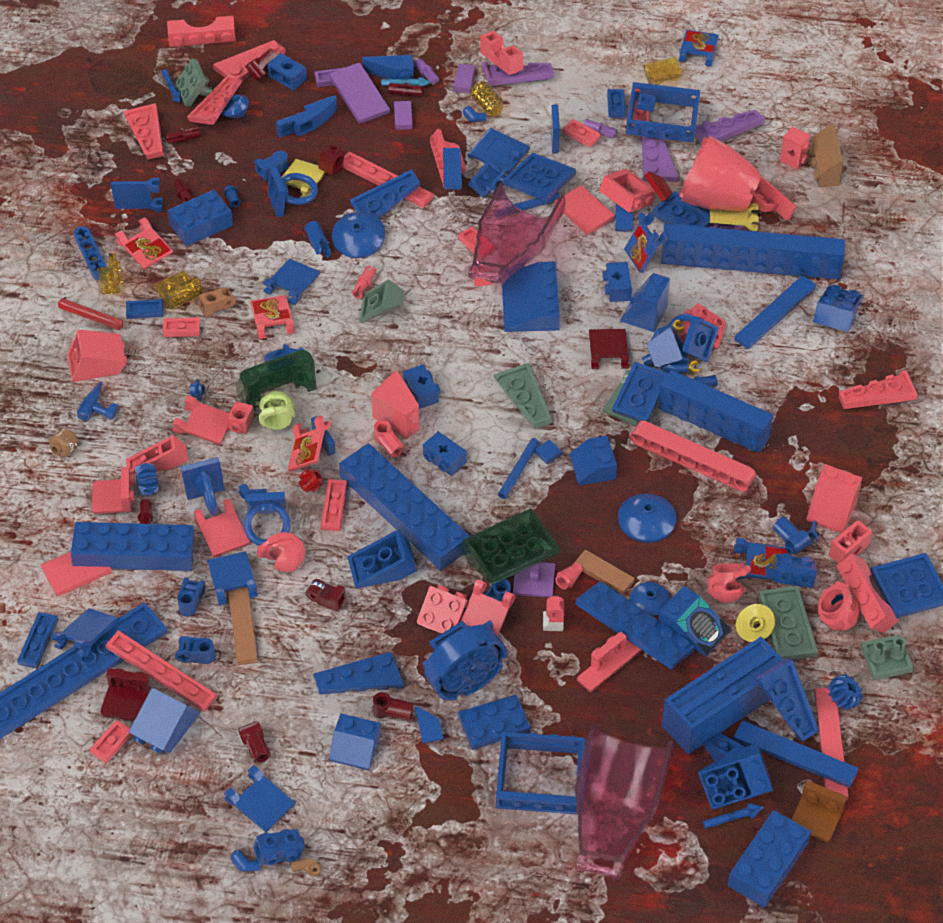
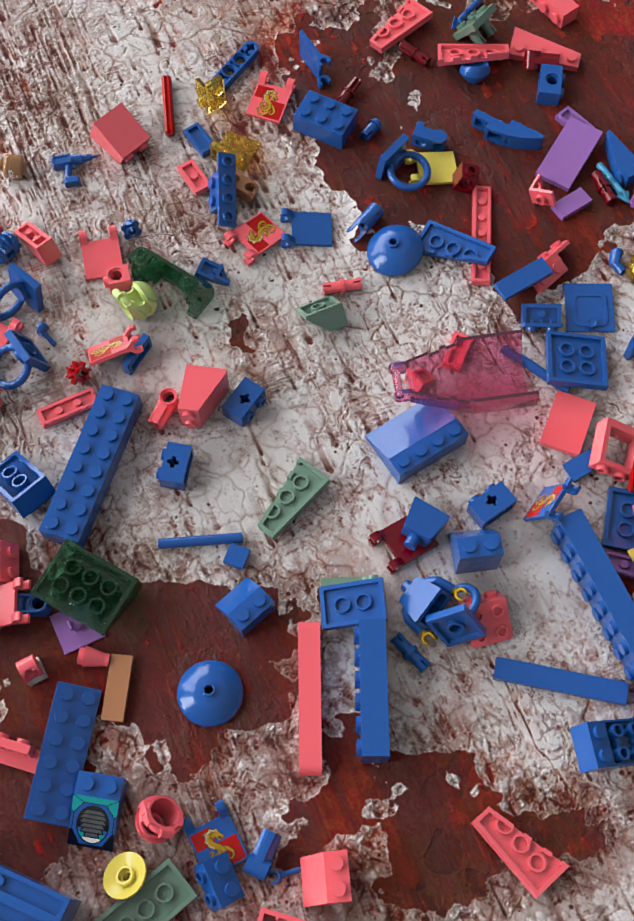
camera: 60 degrees right, 15 degrees up
blue dish [630,582,670,616] -> none
none -> blue bracket [208,152,237,228]
none -> blue torso [401,496,450,551]
none -> coral bracket [529,174,556,207]

